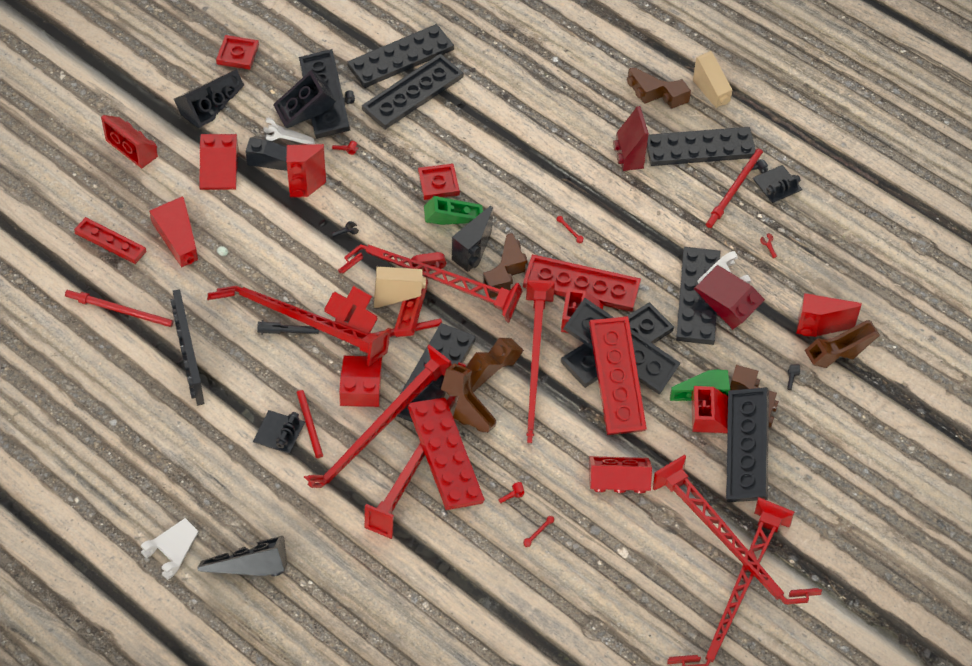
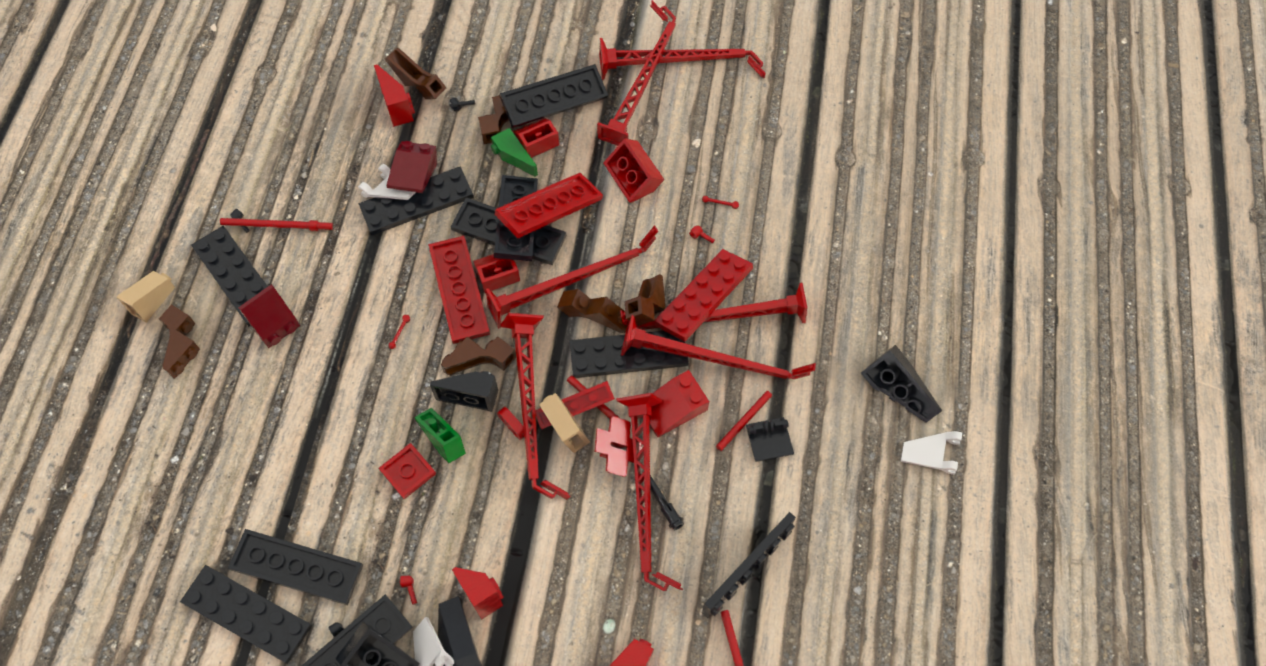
camera: 120 degrees left, 10 degrees up
black hand [332,221,359,237] -> none
black hinge [752,165,803,203] -> none
red hand [760,233,777,259] -> none

